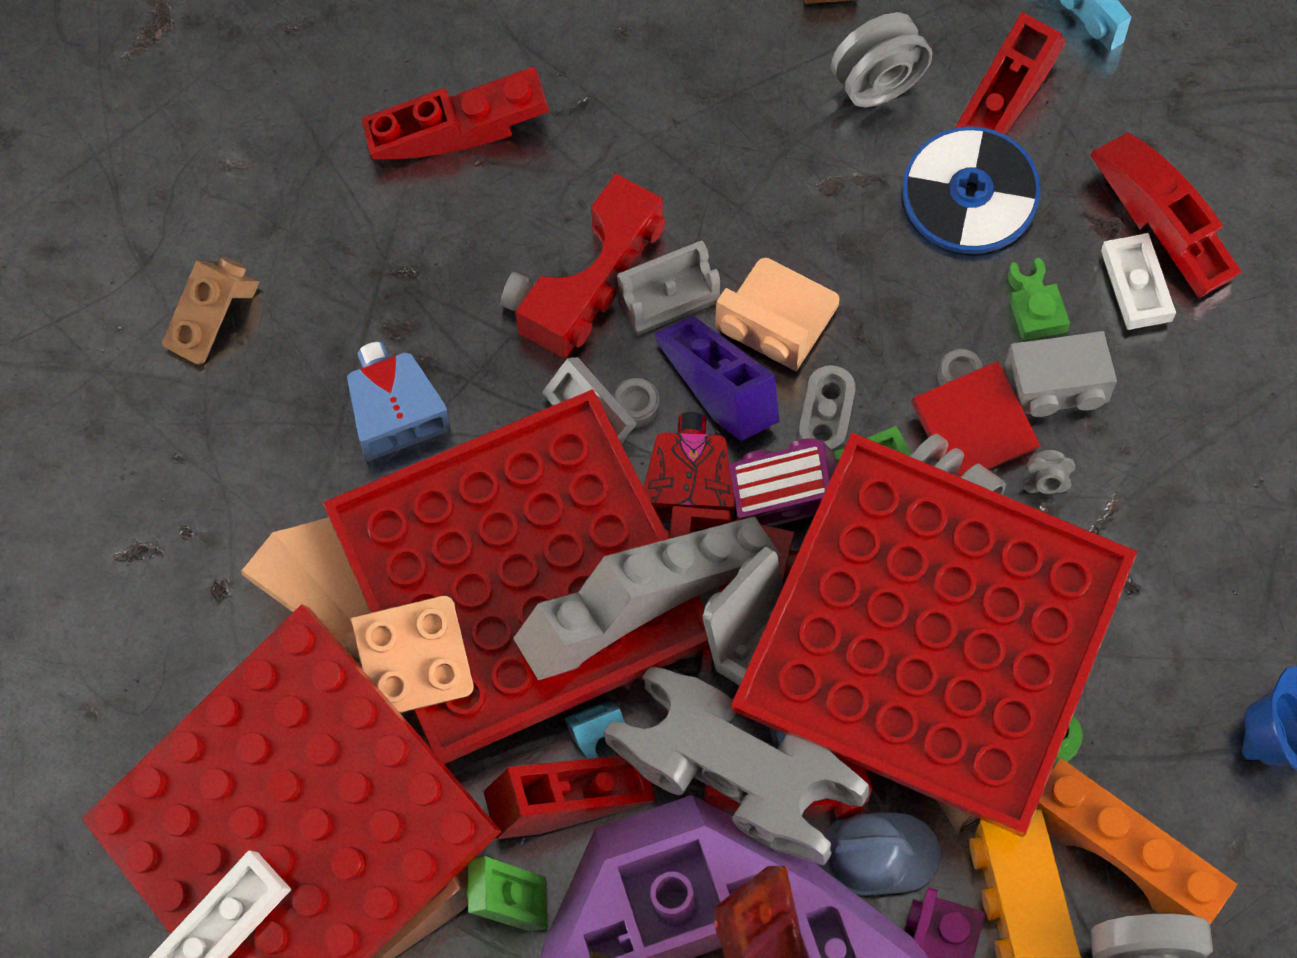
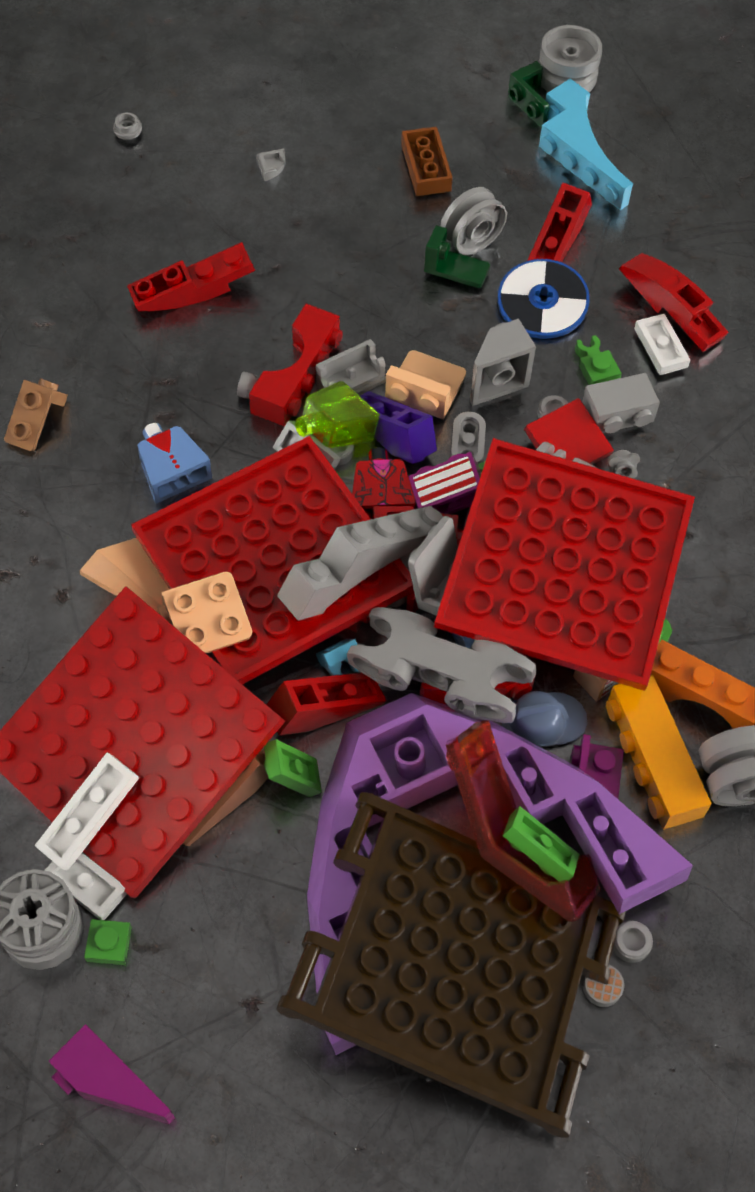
camera: 10 degrees left, 5 degrees down
none -> clear neon green torso [295,380,380,448]
none -> dark green bracket [424,225,490,288]
none -> light grey slope [470,319,536,406]

